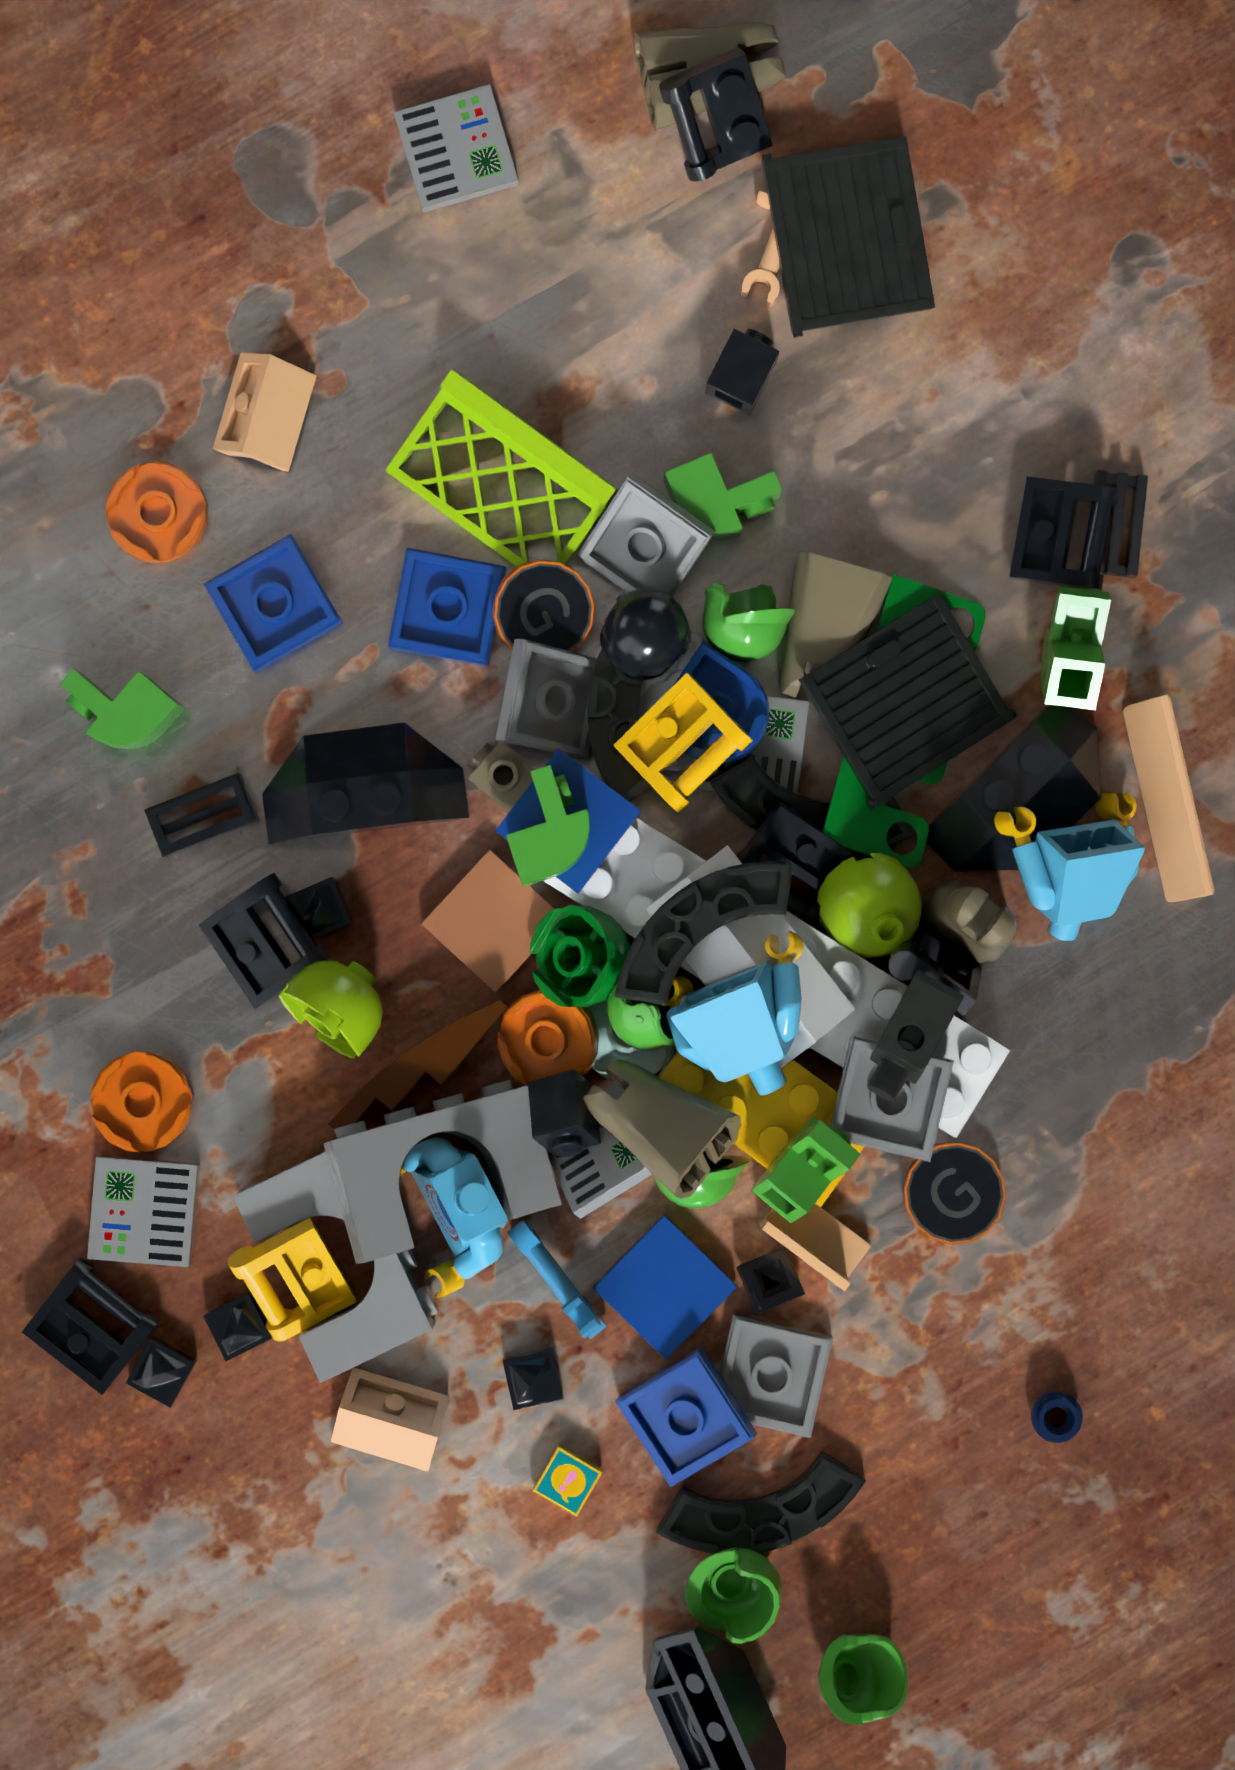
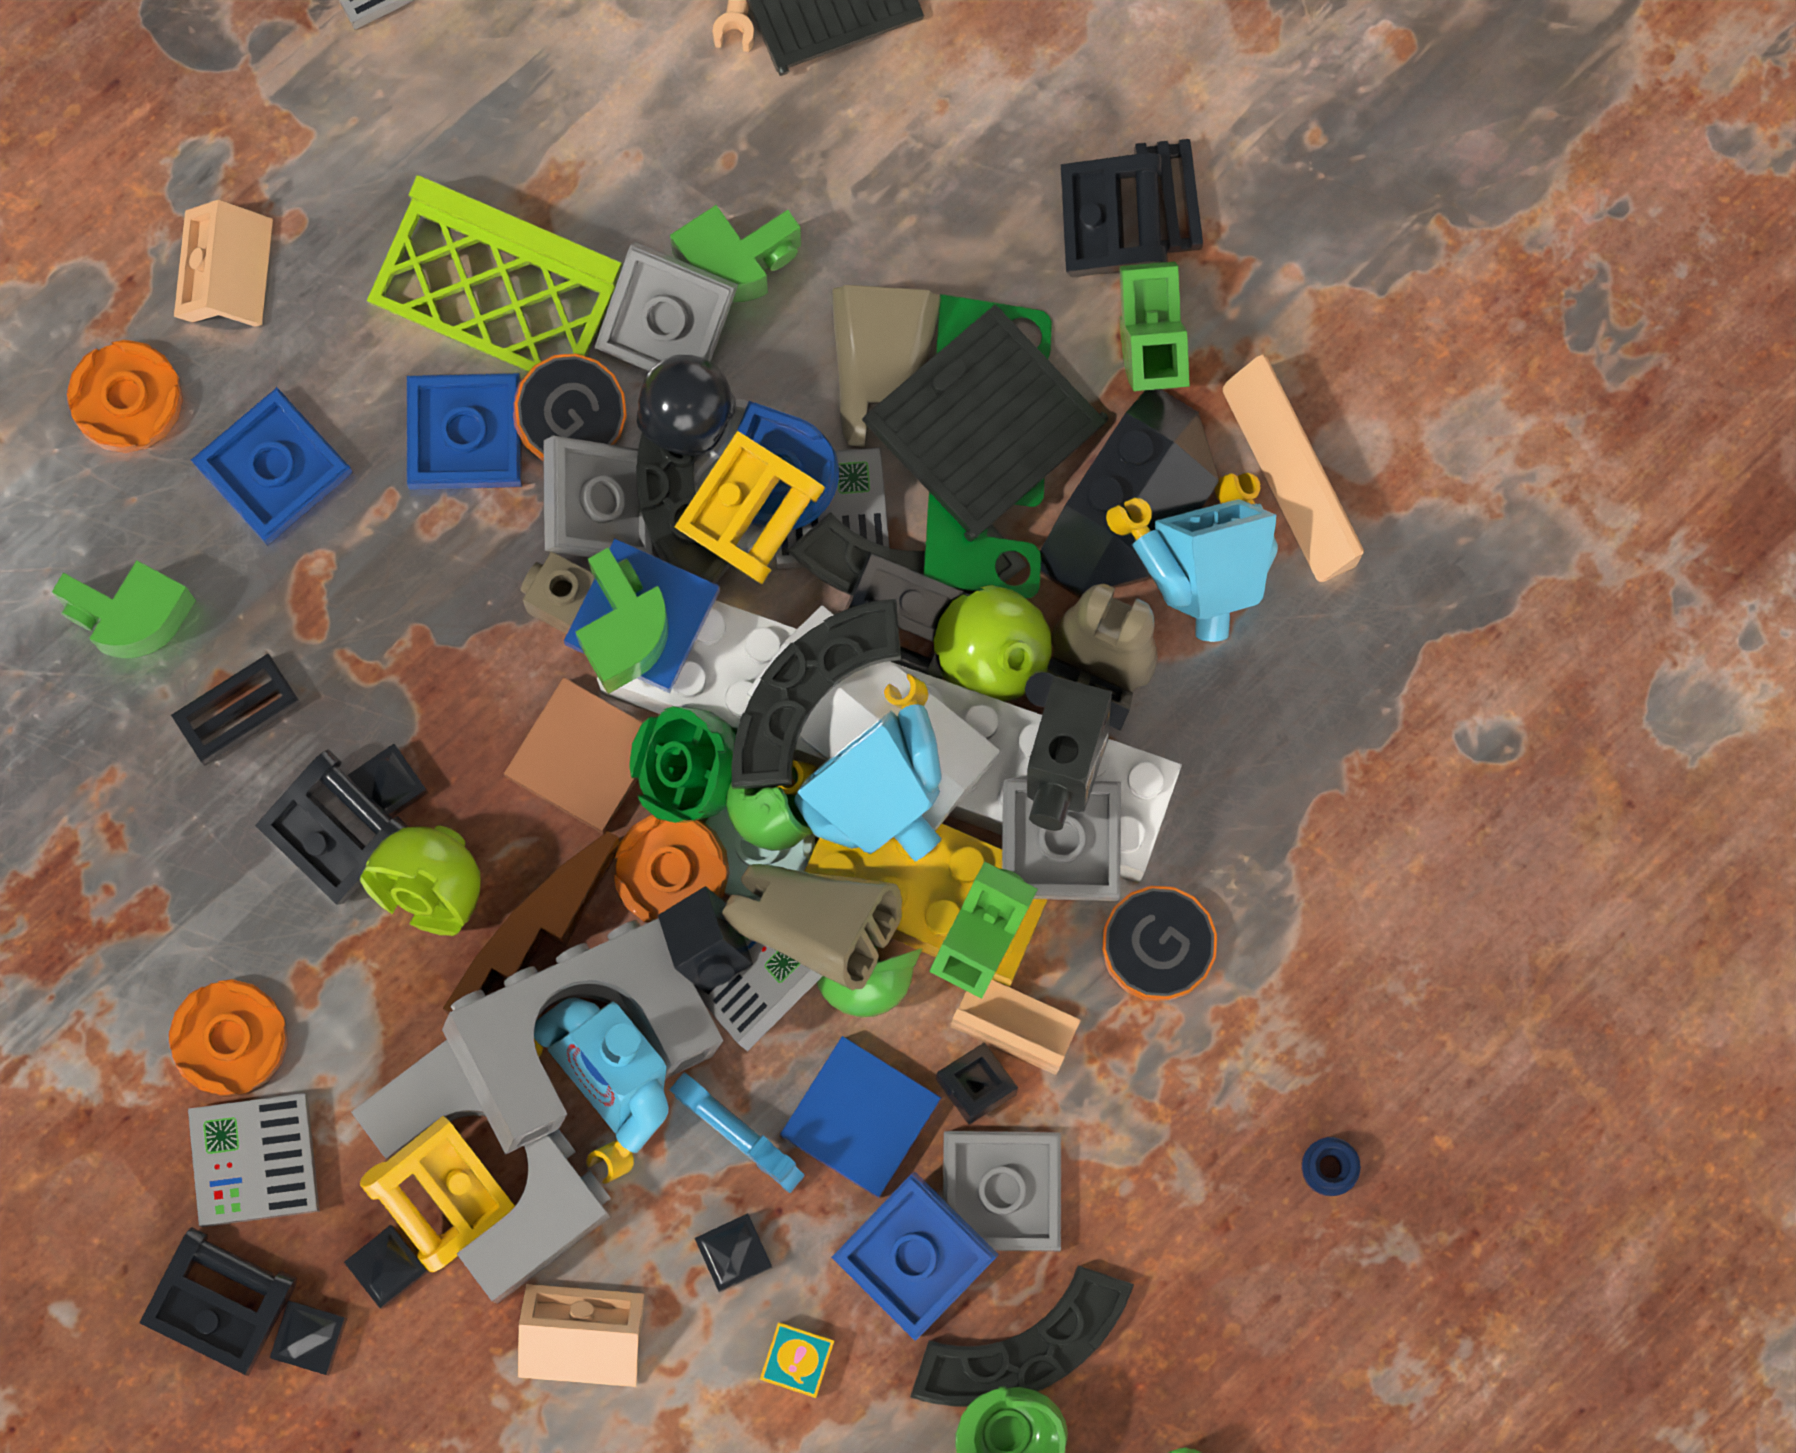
camera: 15 degrees left, 10 degrees down
black wedge [262,722,470,844] -> none
bright green helmet [702,583,796,663] -> none
black brick [705,328,780,416] -> none

